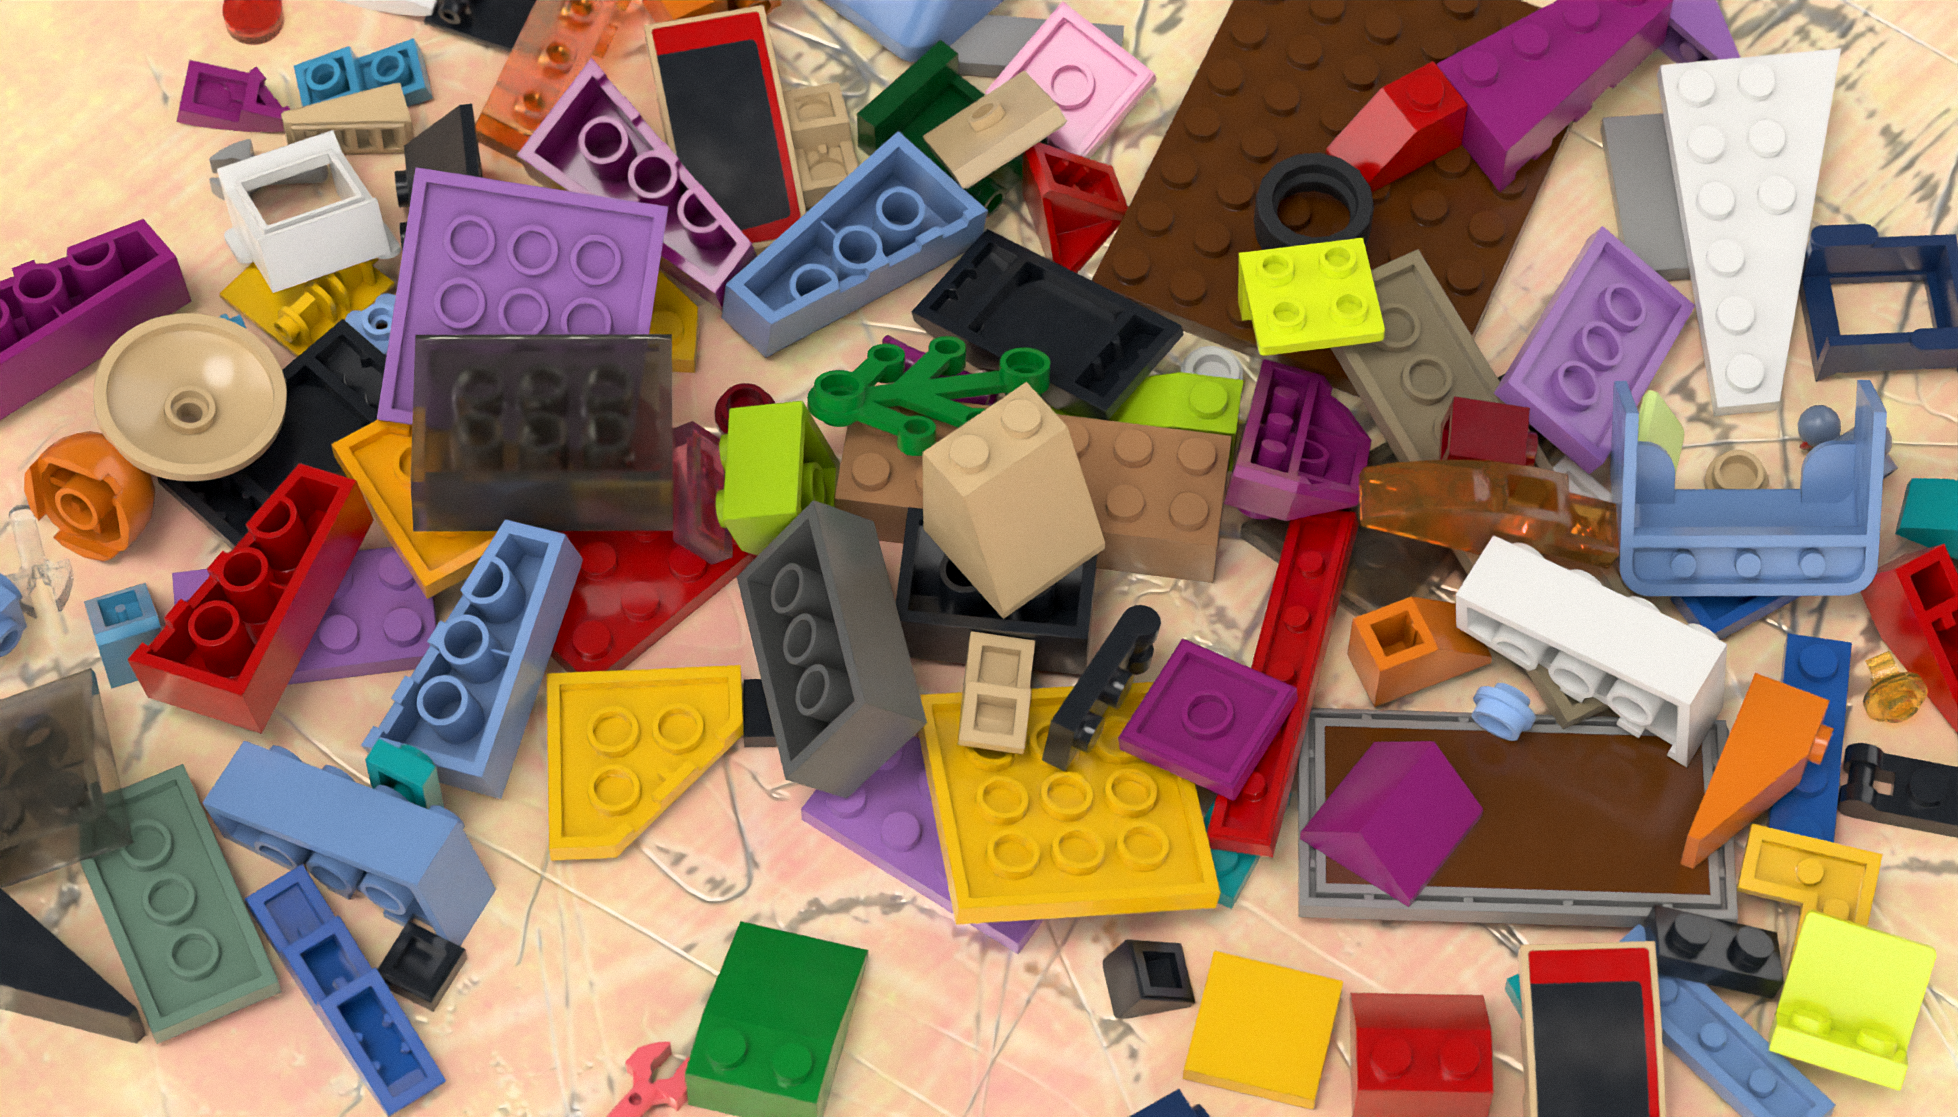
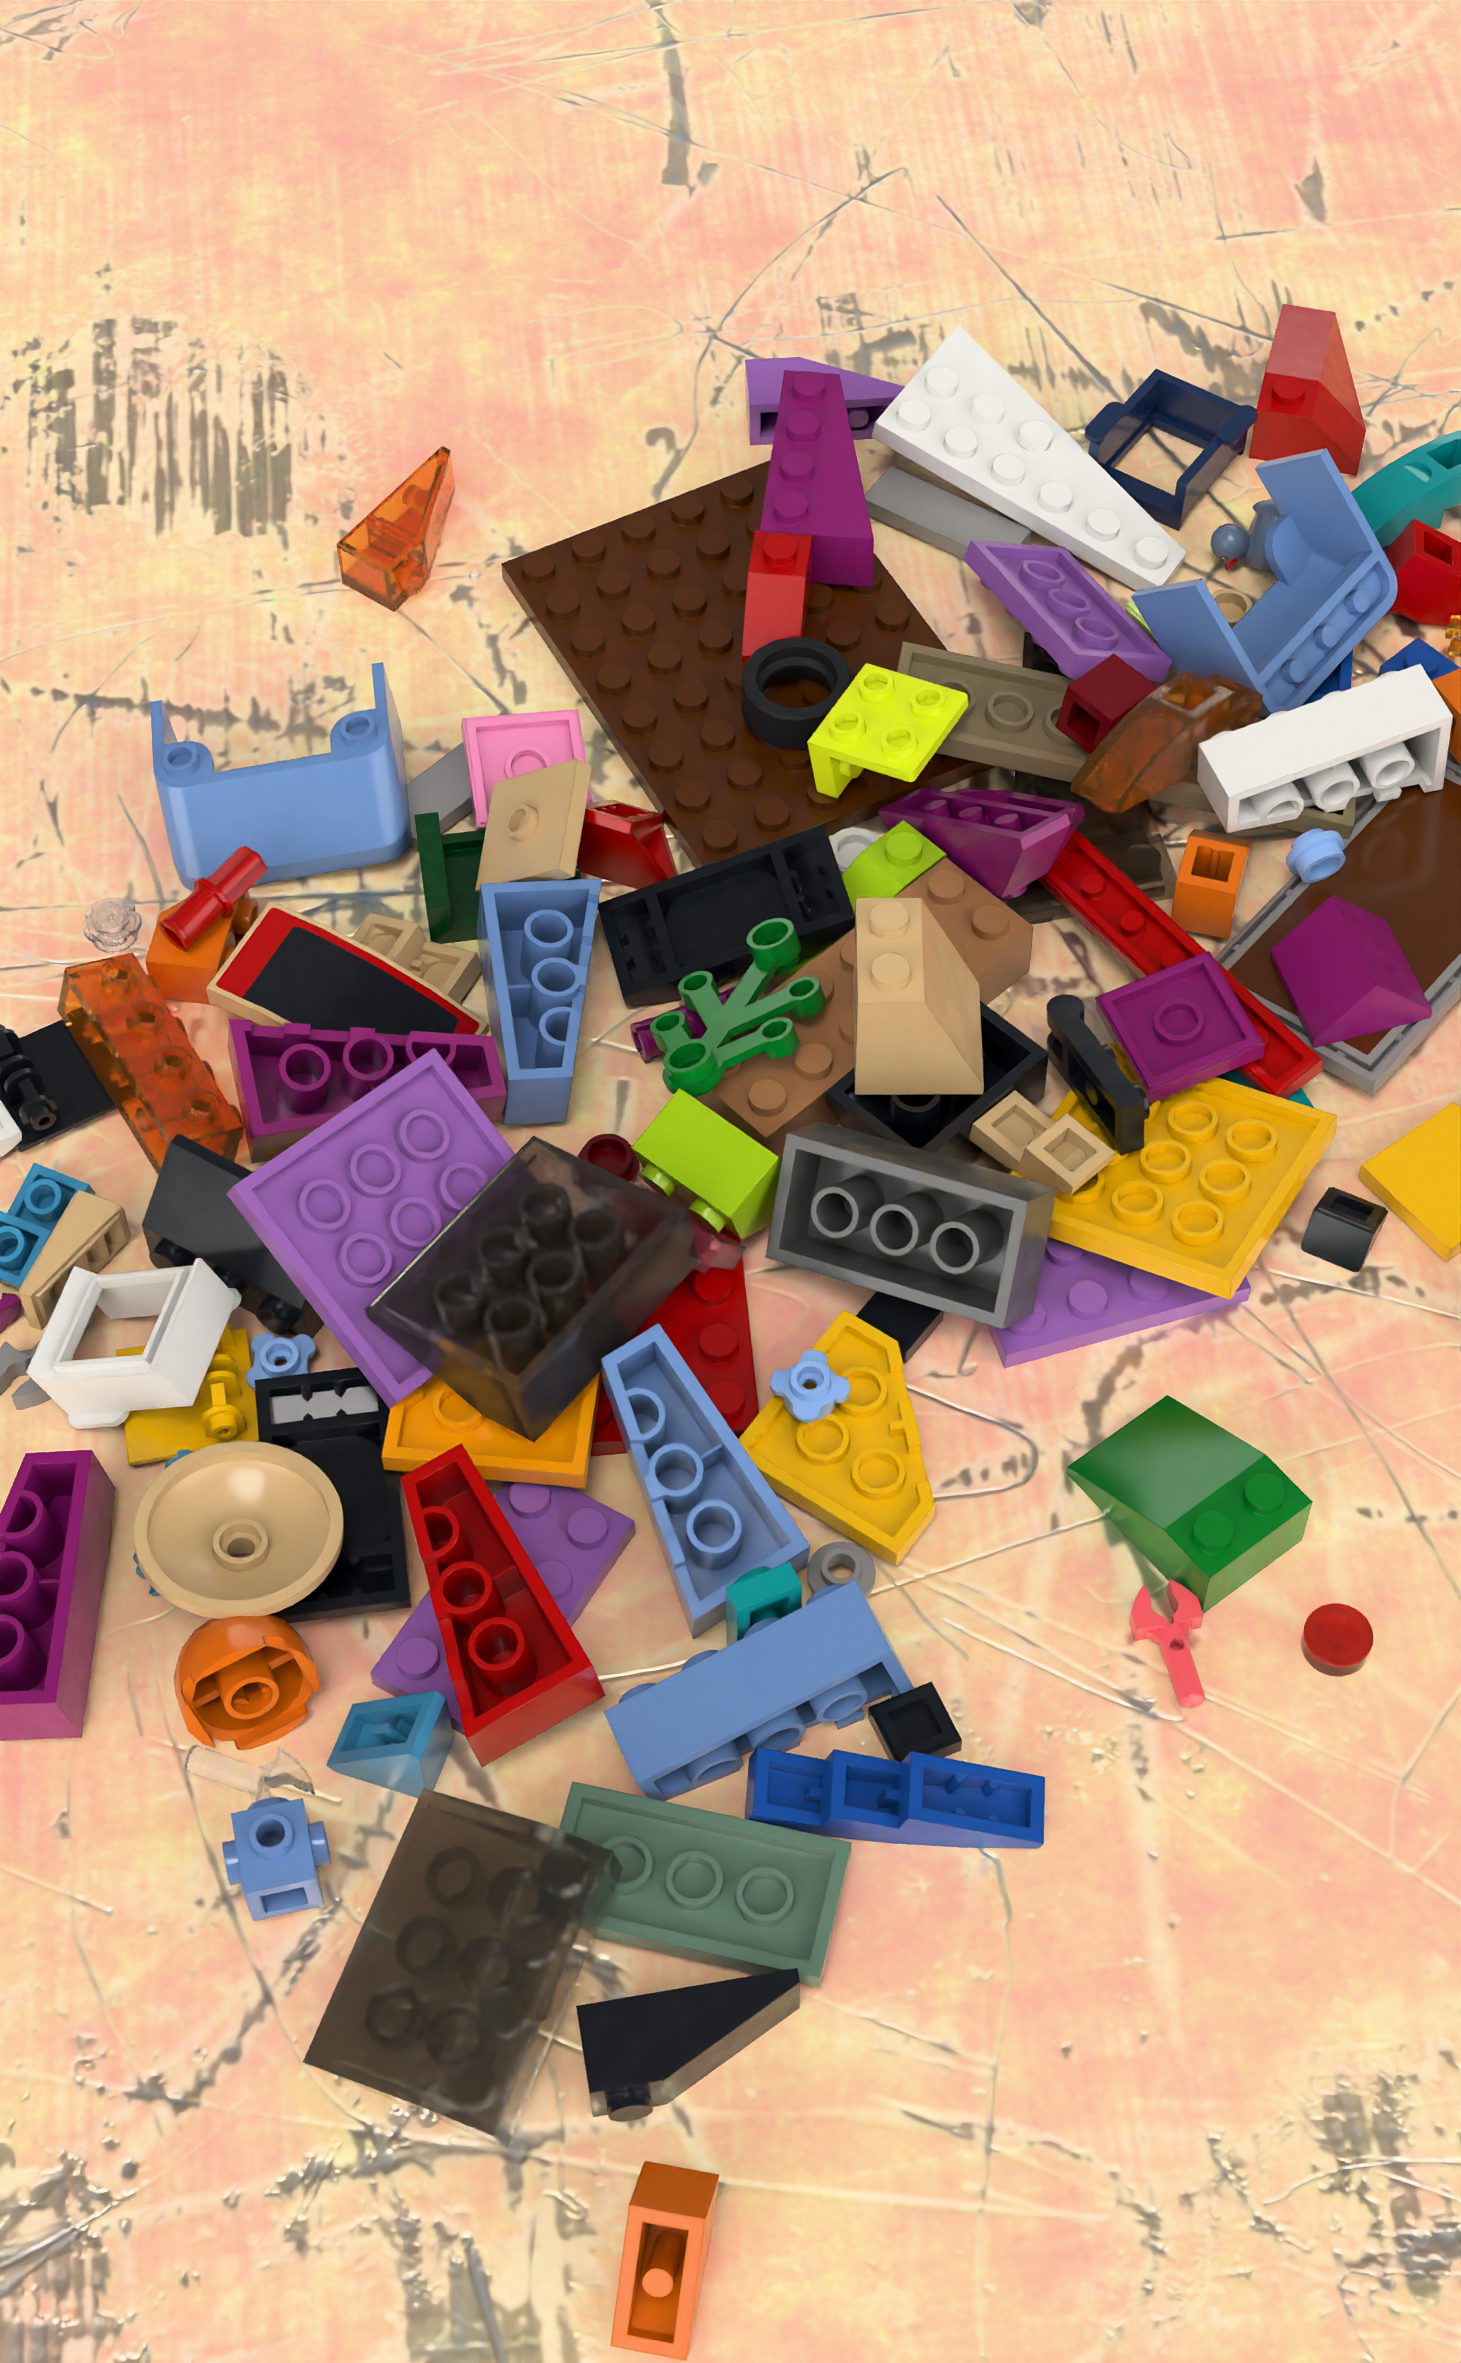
camera: 50 degrees left, 5 degrees down
none -> light blue plate [770,1350,850,1423]
none -> light grey plate [807,1542,876,1598]

